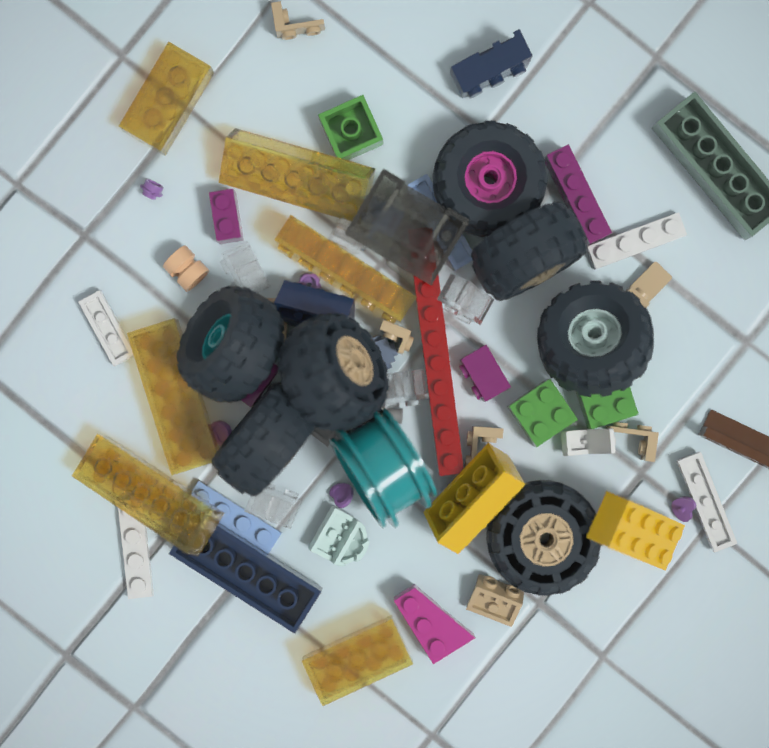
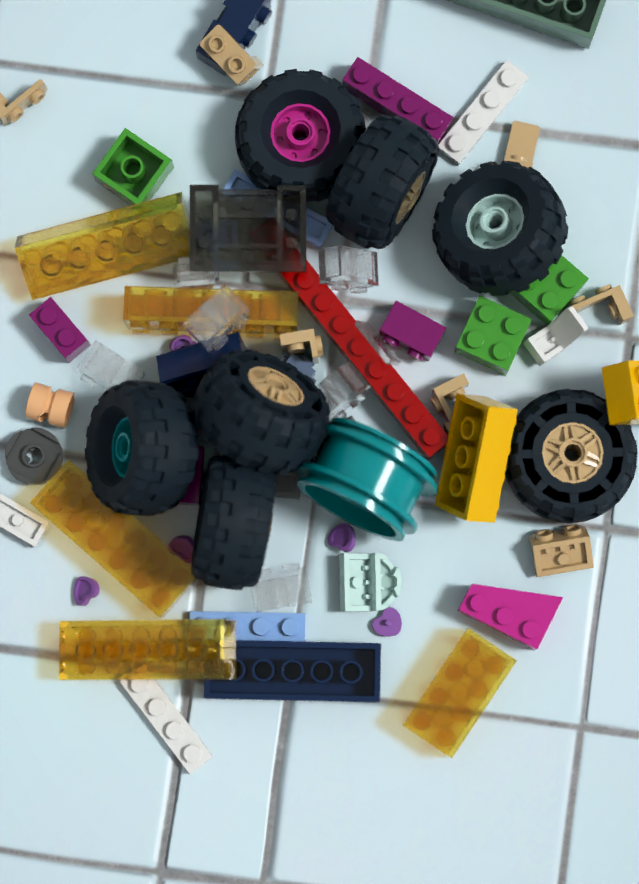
camera: 30 degrees left, 5 degrees down
none -> dark grey plate [5,427,63,485]
none -> medium lavender piece [74,576,100,606]
none -> clear brick [183,283,250,353]
none -> tan bracket [200,25,264,85]
none -> clear piece [354,320,400,366]
none -> medium lavender piece [372,607,402,637]

